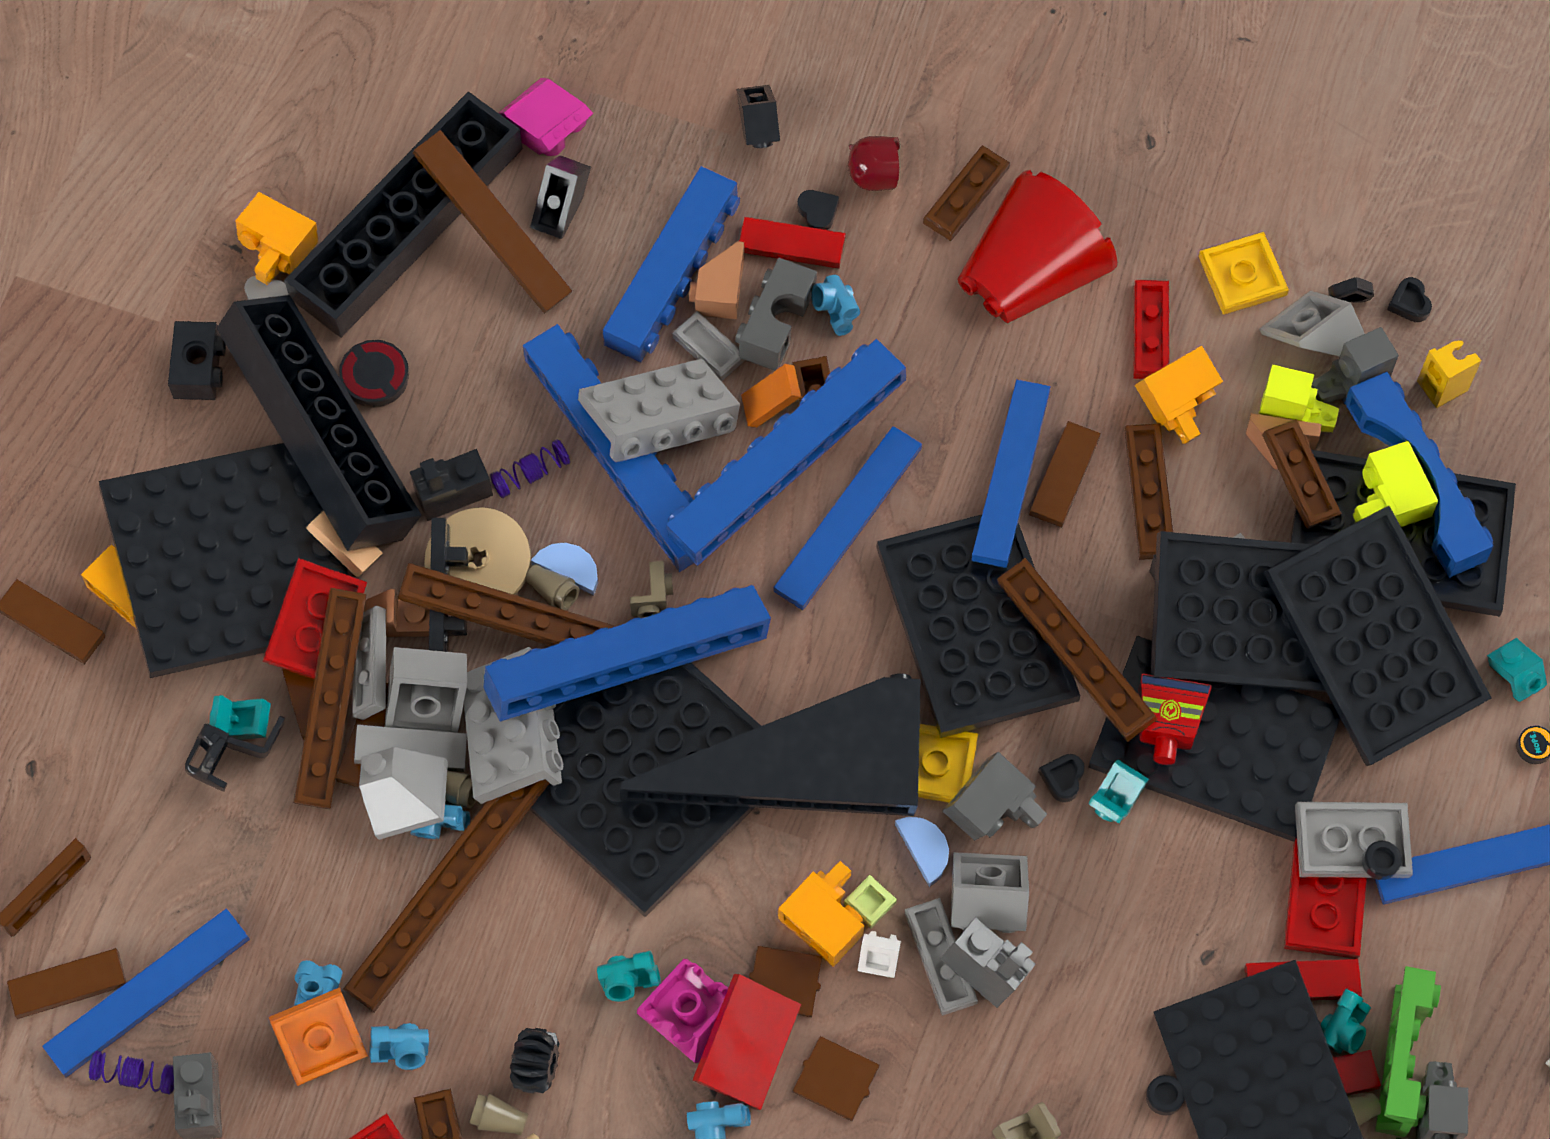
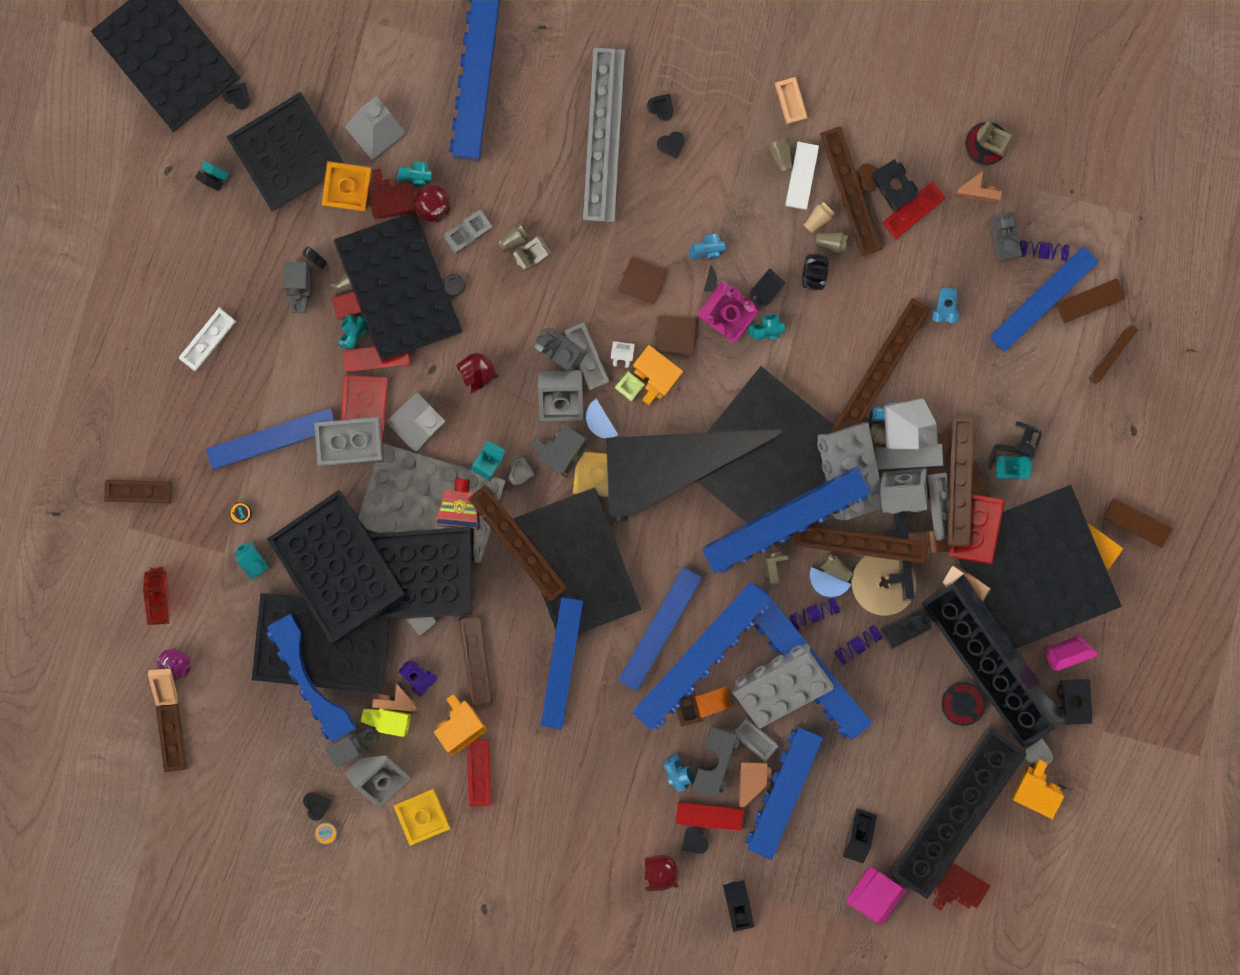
camera: 175 degrees right, 20 degrees up
orange tile [269,987,368,1086] -> none
dark azure plate [369,1023,429,1070] -> none
reddish brown tile [413,130,572,314] -> none
red tile [693,974,801,1110] -> none
reddish brown tile [923,145,1010,241] -> none
red cone [957,170,1118,323] -> none
reddish brown tile [1029,421,1101,528] -> none
reddish brown tile [1262,419,1342,529] -> none
black tile [1328,277,1374,303] -> none
neon yellow hinge [1353,441,1438,527] -> none
black tile [1362,840,1402,880] -> none
bright green piece [1375,966,1441,1137] -> none
yellow hinge [1417,340,1481,409] -> none
none -> tile [315,822,337,845]
none -> light grey slope [386,392,447,453]
none -> dark purple plate [399,660,437,696]
none -> dark red helmet [456,353,499,394]
none -> black slope [750,268,786,307]
none -> dark purple piece [790,597,840,630]
none -> clear red hinge [932,862,990,911]
none -> dark pink slope [1044,633,1097,671]

